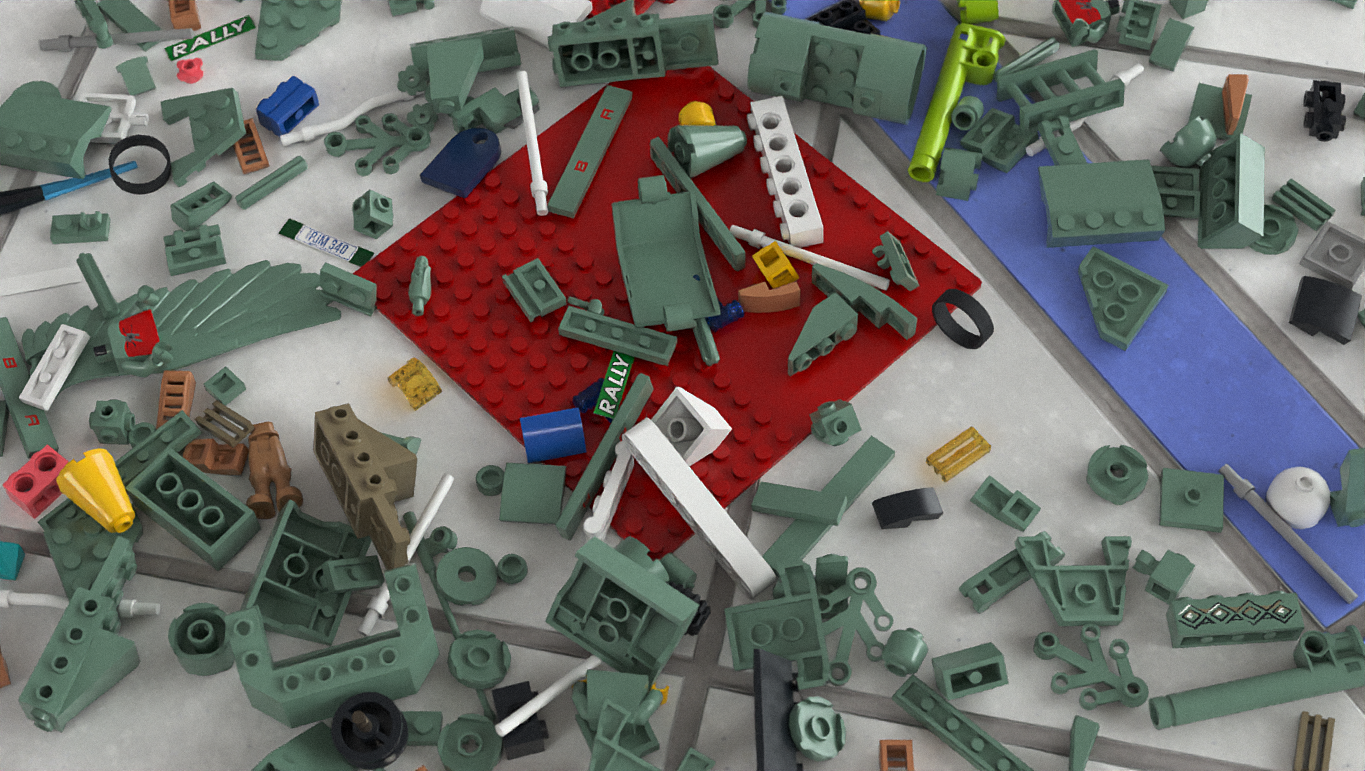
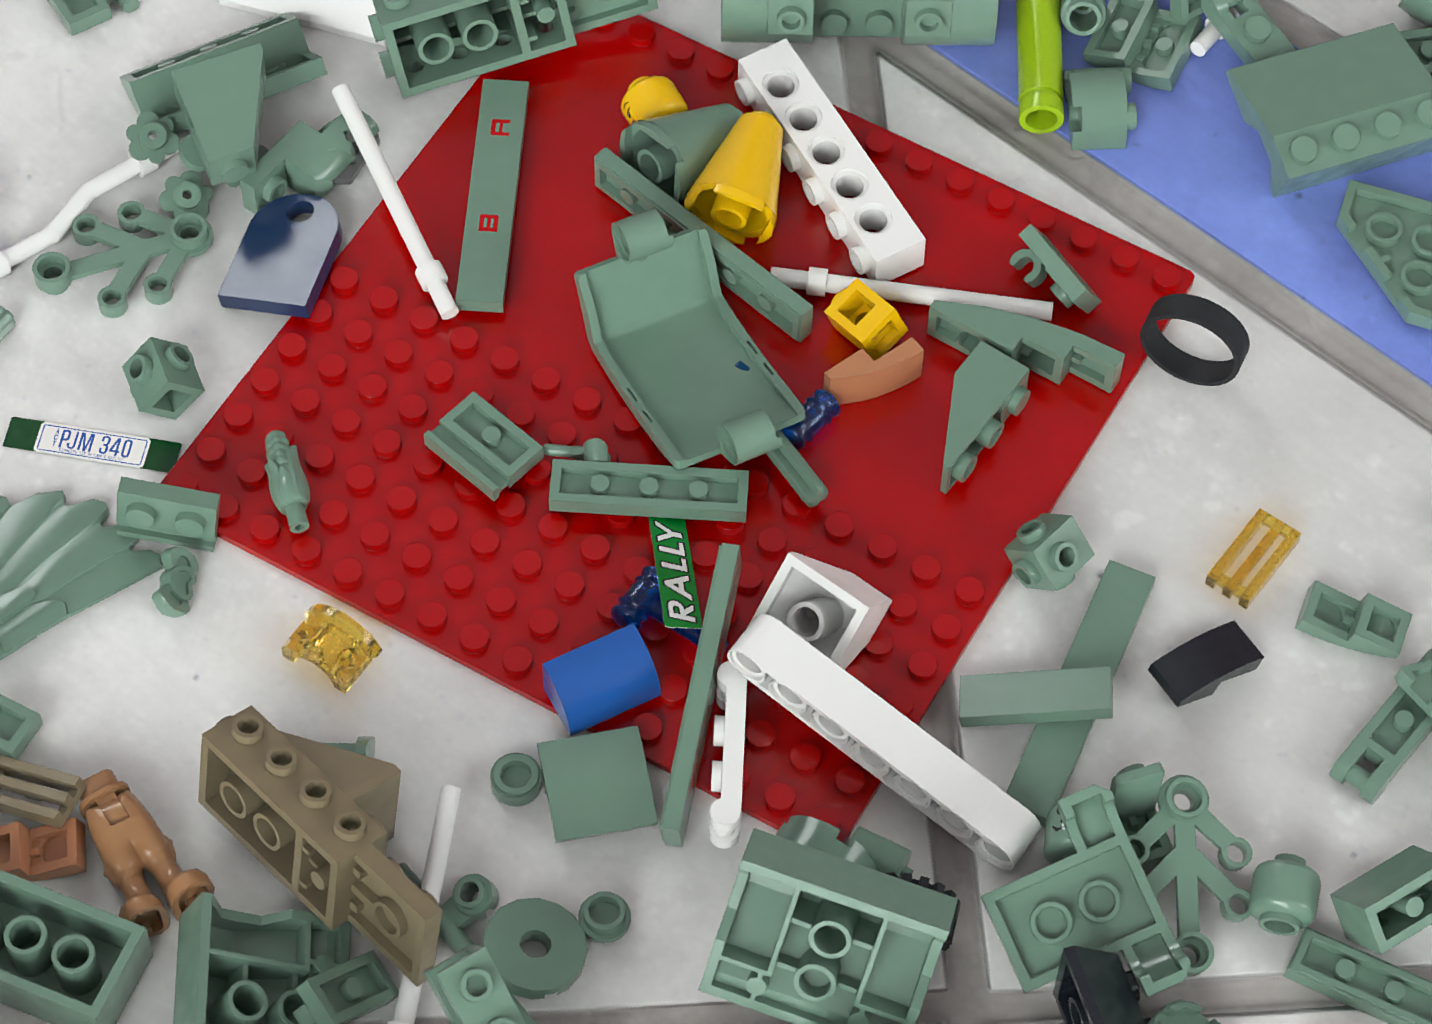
camera: 20 degrees left, 0 degrees up
none -> sand green piece [152,546,199,618]
none -> yellow cone [684,111,783,245]

